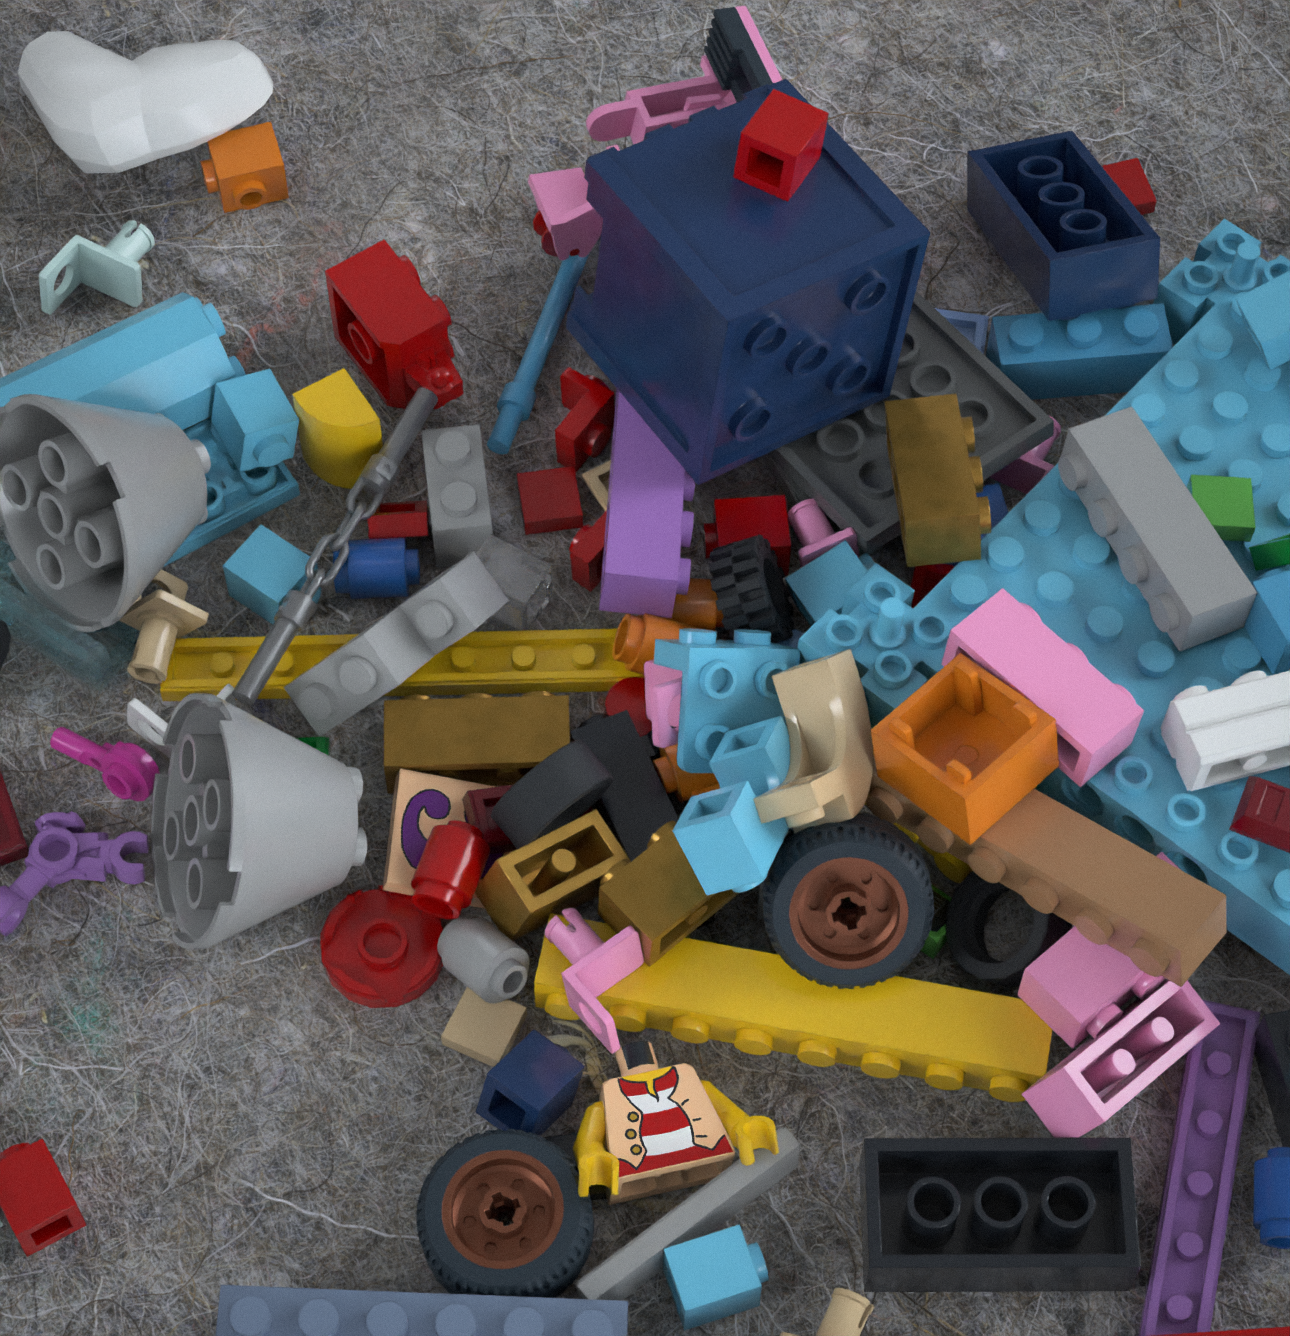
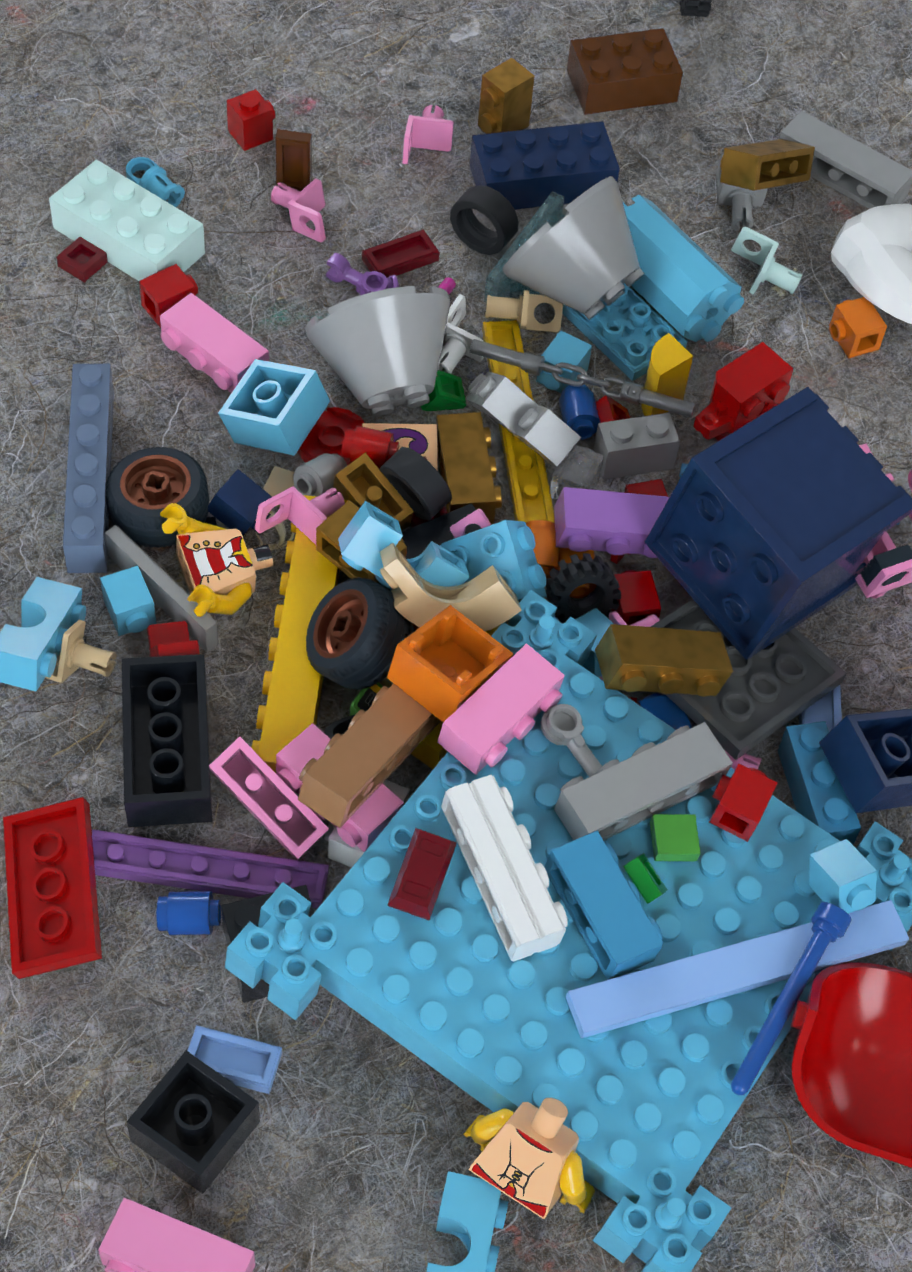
camera: 80 degrees right, 5 degrees down
medium azure brick [211,369,299,472] -> none
red brick [733,89,829,202] -> none
none -> red bracket [147,621,200,657]
none -> bright pink brick [160,293,269,393]
none -> medium azure brick [218,359,330,456]
none -> light grey plate [540,704,602,777]
none -> red brick [709,763,778,842]

